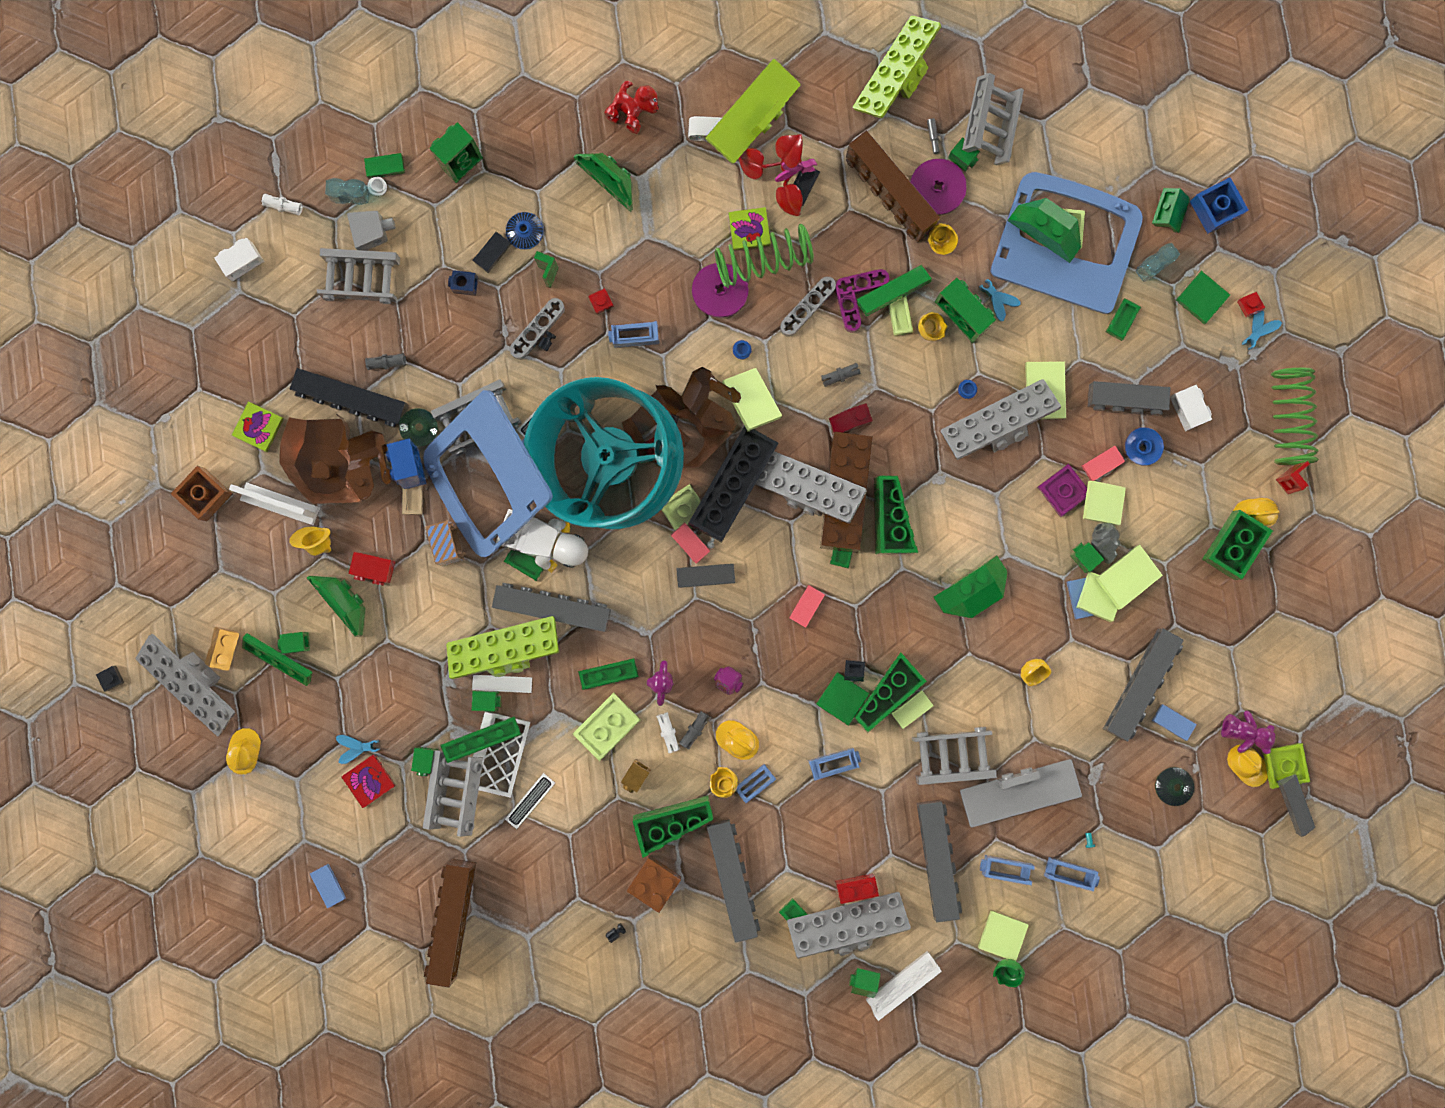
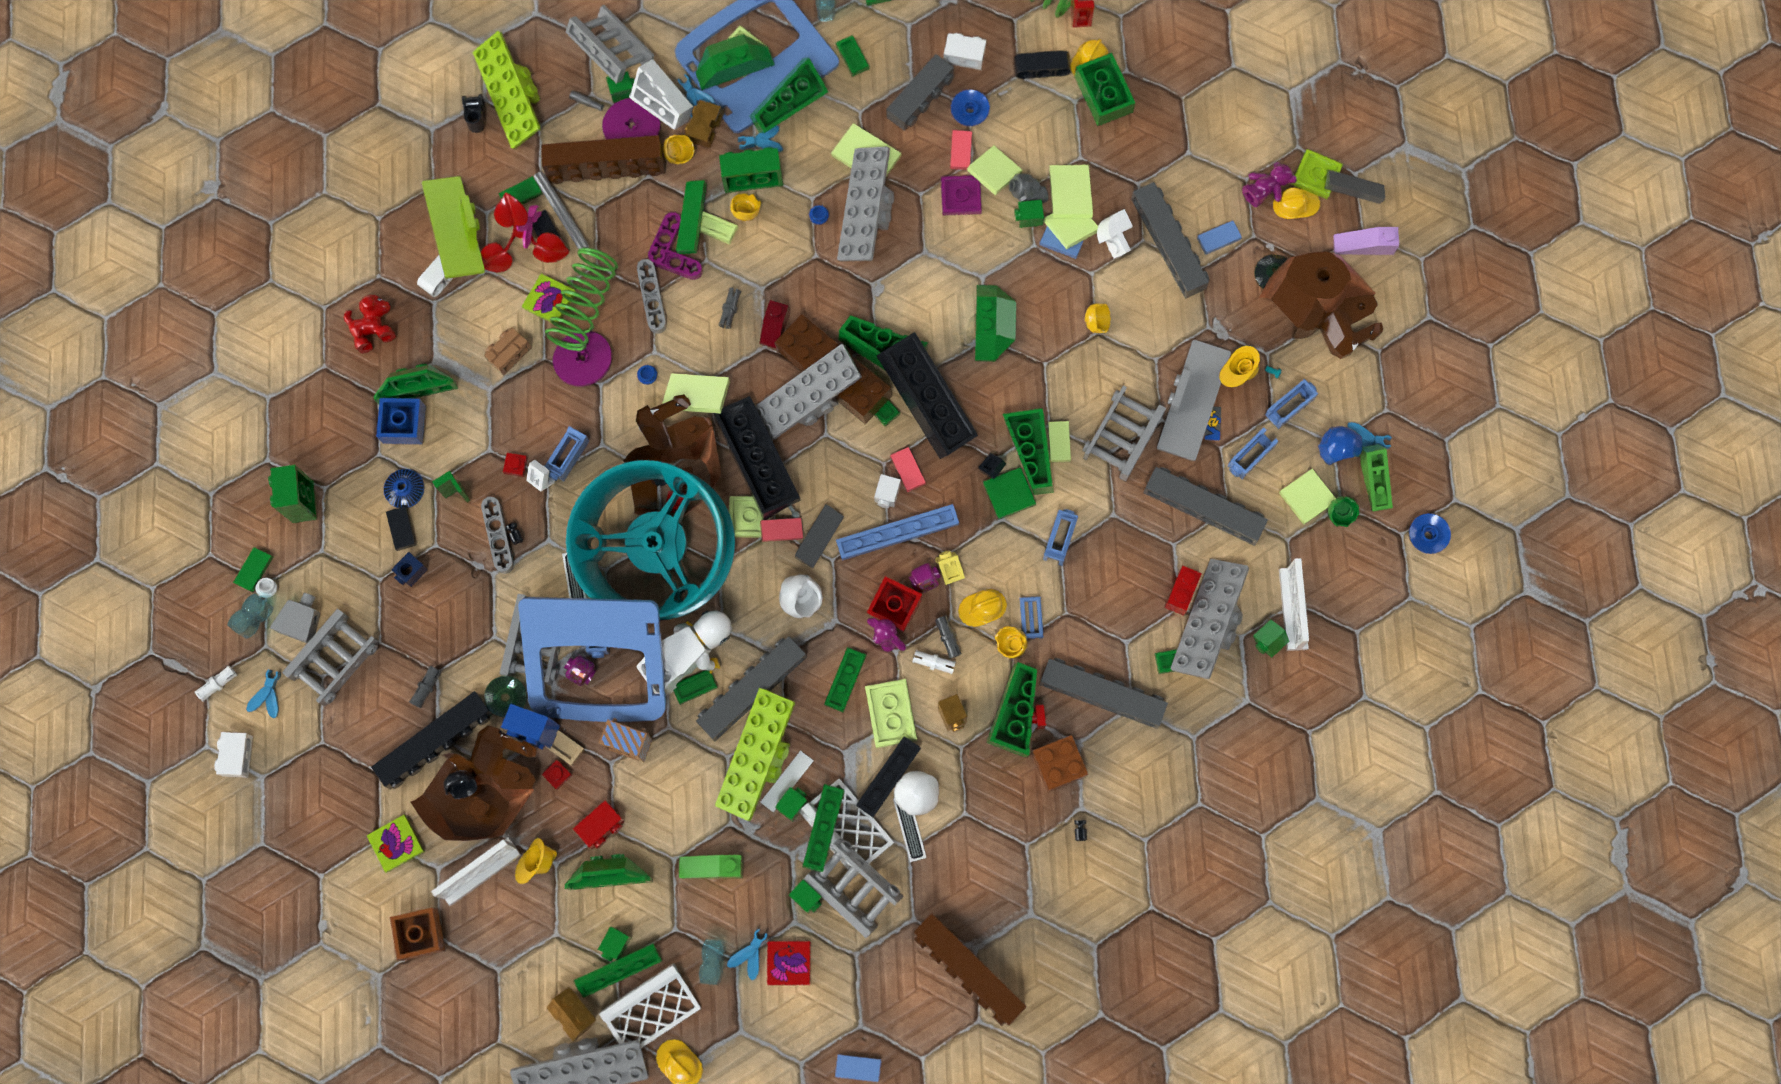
camera: 55 degrees left, 10 degrees down
none -> dark azure piece [246,669,281,718]
none -> blue brick [376,398,426,445]
none -> black hair [444,770,478,799]
none -> black piece [462,94,485,133]
none -> medium nougat brick [484,328,532,376]
none -> green tile [498,176,543,205]
none -> white bracket [526,460,555,492]
none -> light grey axle [534,171,590,249]
none -> red plate [541,760,572,790]
none -> magenta head [564,655,596,686]
none -> white fence [599,963,701,1048]
none -> white wedge [630,59,693,130]
none -> dark azure piece [678,74,715,118]
none -> bright green slope [679,855,743,879]
none -> pearl gold brick [685,99,724,148]
none -> clear light blue brick [699,939,726,985]
none -> green wedge [749,58,828,133]
none -> white piece [779,574,823,618]
none -> medium blue plate [836,504,959,561]
none -> black plate [856,736,921,818]
none -> red slope [866,576,923,632]
none -> white brick [874,474,901,508]
none -> black arch [877,332,978,459]
none -> white piece [894,771,939,815]
none -> light yellow bracket [935,551,965,585]
none -> black beam [1014,50,1072,79]
none -> red plate [1032,705,1046,729]
none -> white brick [1097,209,1133,258]
none -> sticker [1205,406,1221,441]
none -> yellow piece [1219,346,1260,387]
none -> reddish brown piece [1259,251,1383,359]
none -> blue piece [1318,426,1363,465]
none -> lavender slope [1333,227,1399,255]
none -> dark azure piece [1347,422,1392,449]
none -> bright green slope [1360,444,1393,511]
none -> blue dish [1409,513,1451,554]

